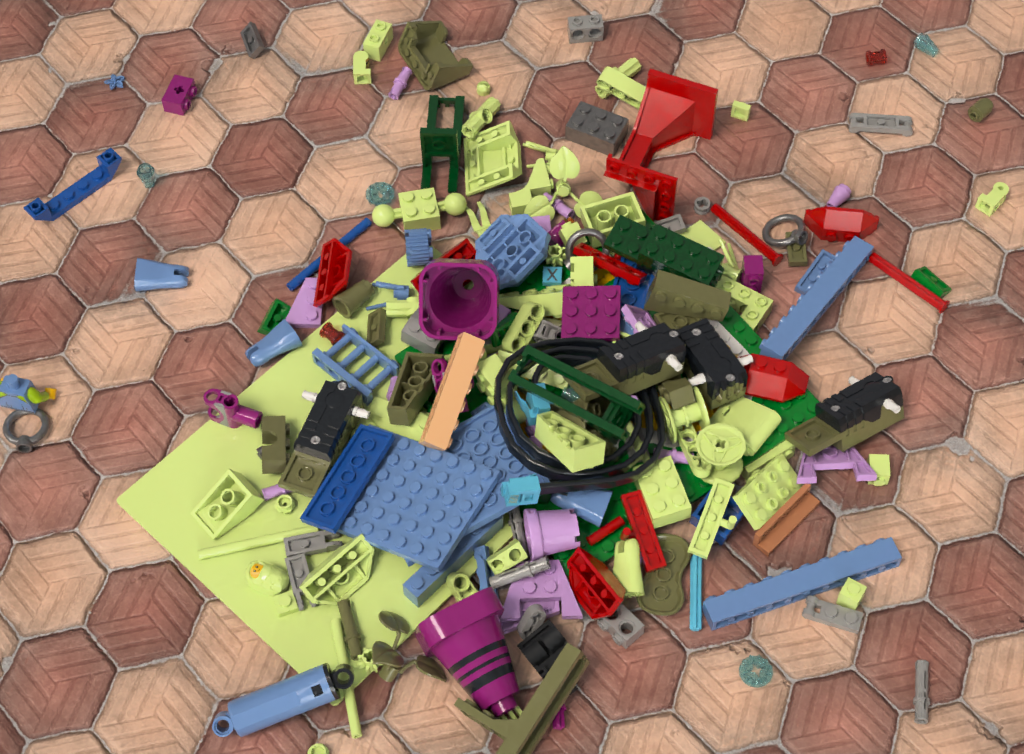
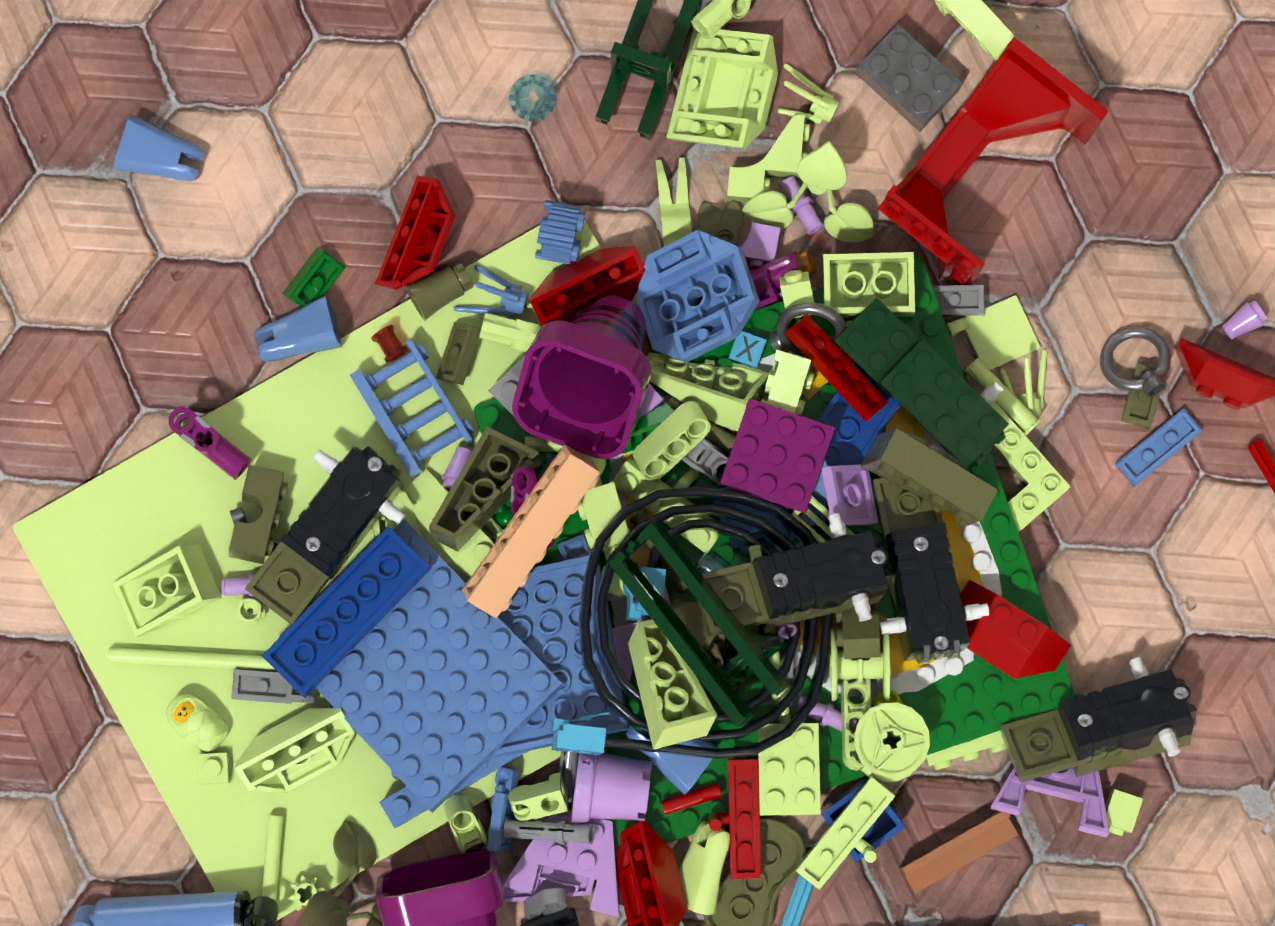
camera: 15 degrees right, 25 degrees up
lavender wing [285,278,323,328] -> none
light grey hinge [285,553,316,611] -> none
blue piece [286,218,372,291] -> none
olive pin [337,599,363,661] -> none
yellowish green brick [372,187,467,230] -> none
yellowish green gear [546,244,566,267] -> none
light grey bush [694,197,711,215] -> none
yellowish green door [709,397,782,456] -> none
red axle [710,203,784,266] -> none
yellowish green plate [731,100,751,121] -> none
yellowish green plate [732,453,803,530] -> none
magenta brick [740,255,764,293] -> none
medium blue brick [759,236,874,360] -> none

